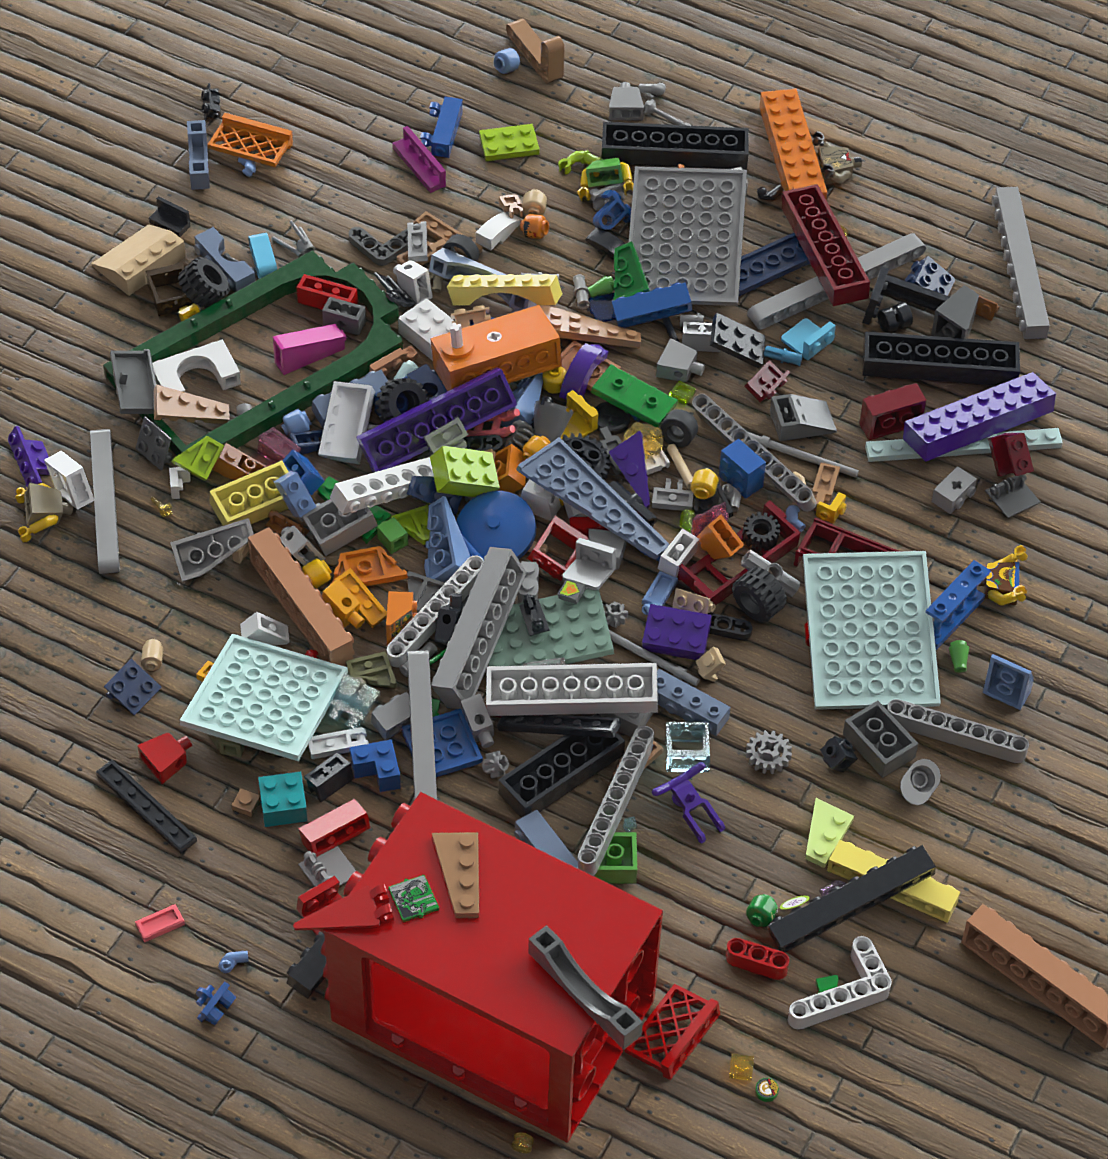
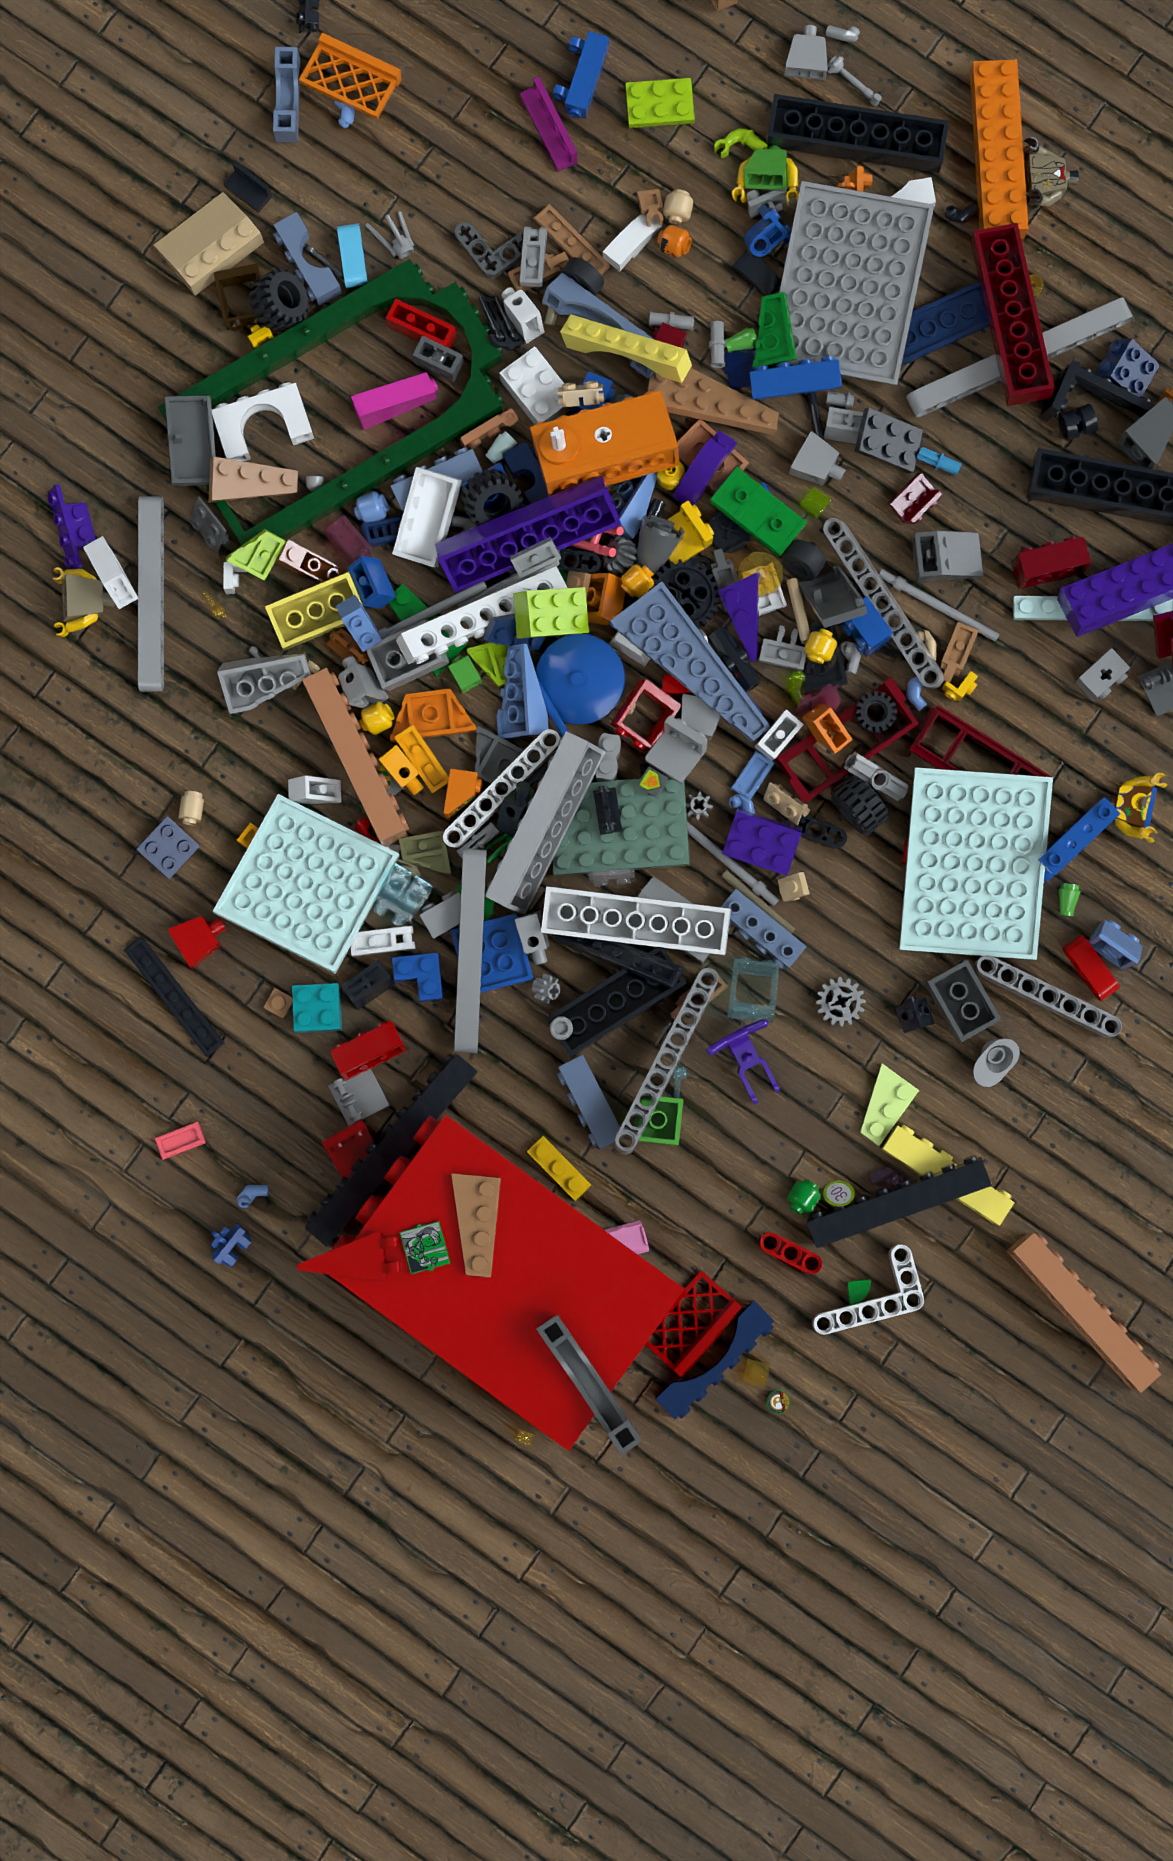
camera: 10 degrees right, 30 degrees up
medium azure bracket [781,318,836,361] -> none
none -> light grey tile [550,1017,573,1040]
none -> dark blue arch [655,1300,774,1419]
none -> dark grey container [798,565,867,628]
none -> red beam [1062,935,1120,1002]

